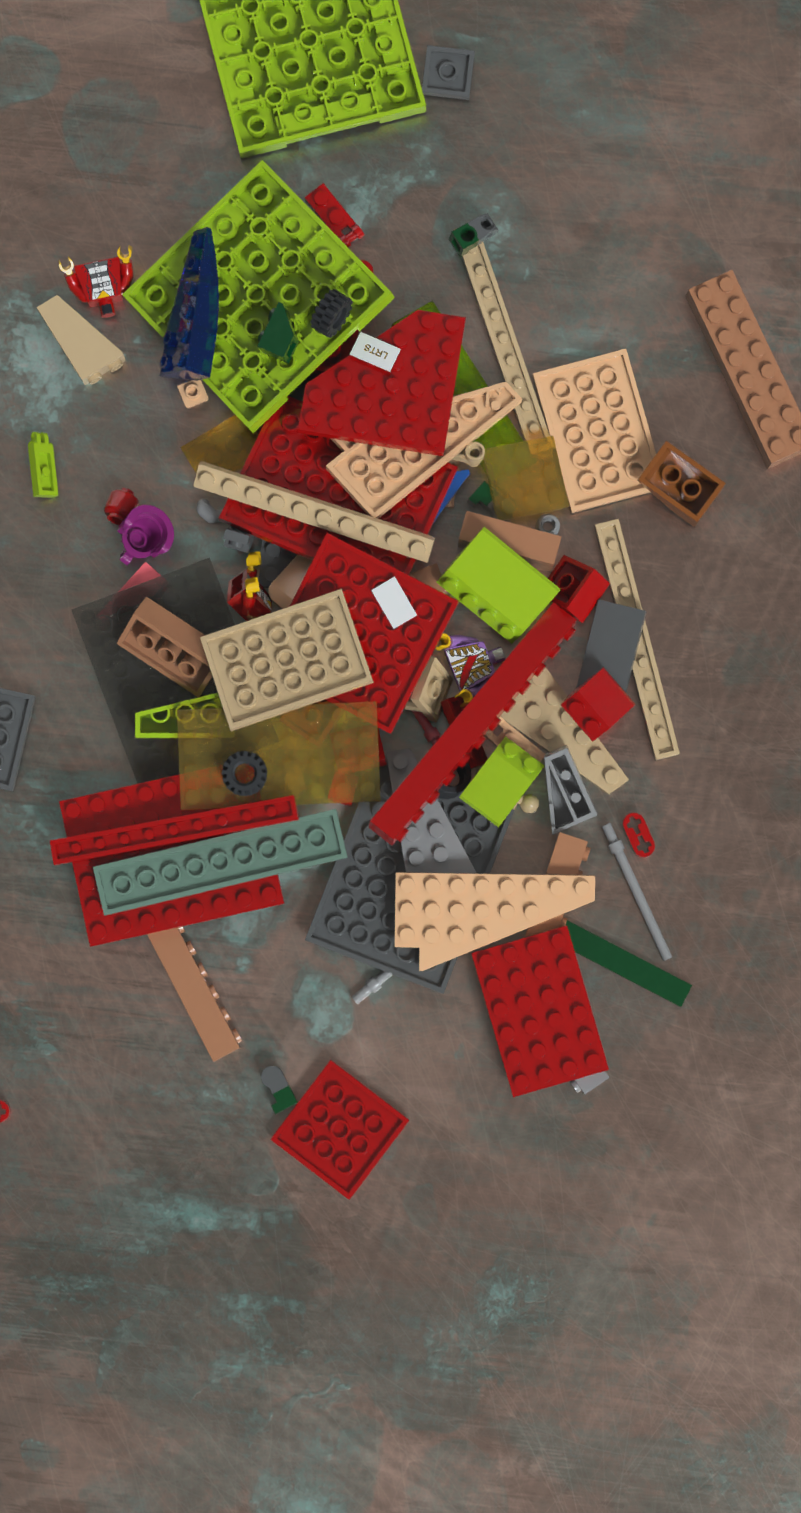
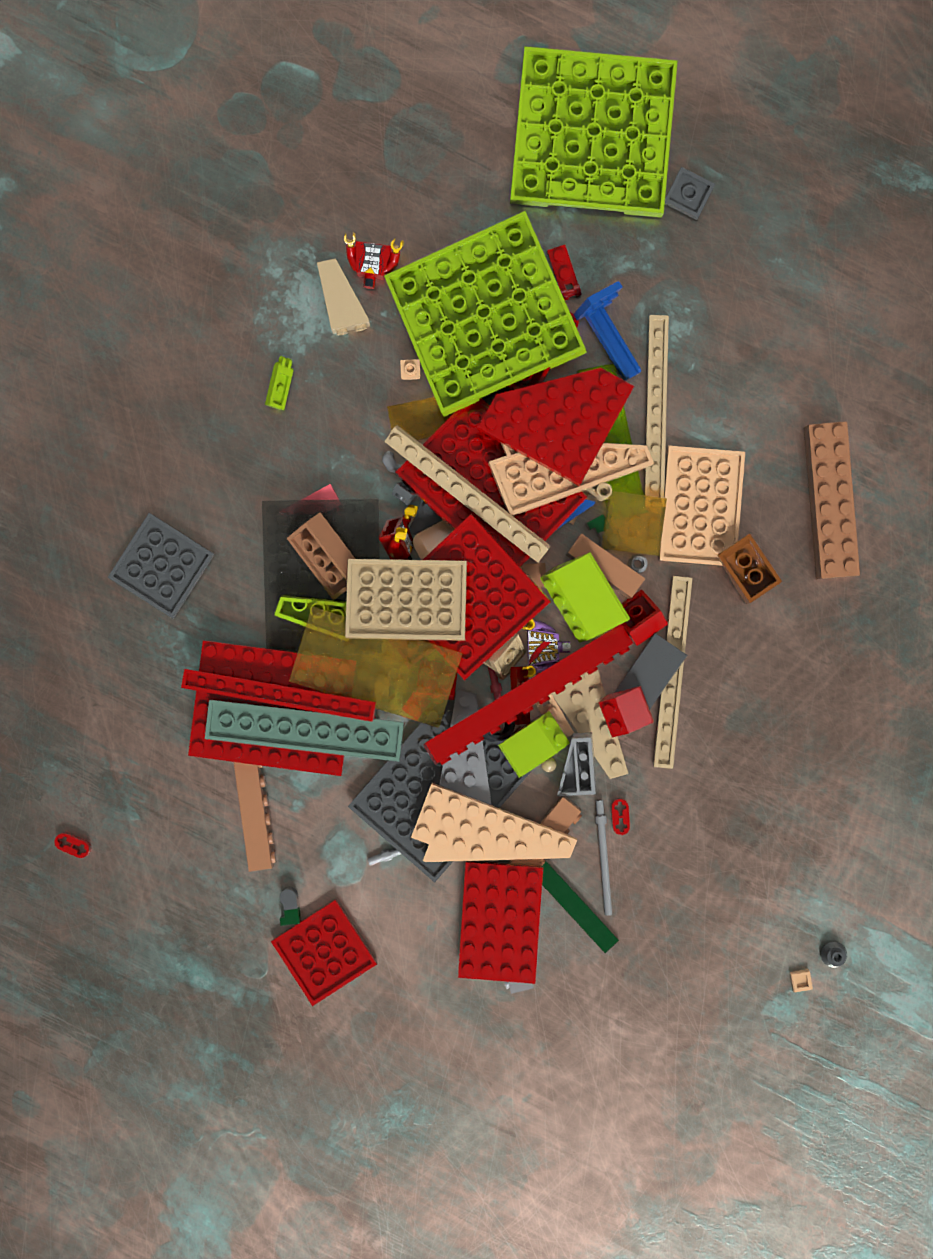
camera: 25 degrees right, 5 degrees up
red head [104,488,139,525] -> none
magenta helmet [117,505,174,566] -> none
clear blue wedge [160,227,219,381] -> none
black tyre [222,751,267,796] -> none
dark green slope [257,302,299,364] -> none
black tyre [311,289,353,338] -> none
white sticker [350,332,401,372] -> none
white sticker [371,576,417,629] -> none
leg [449,213,498,257] -> none
none -> blue bracket [573,281,641,381]

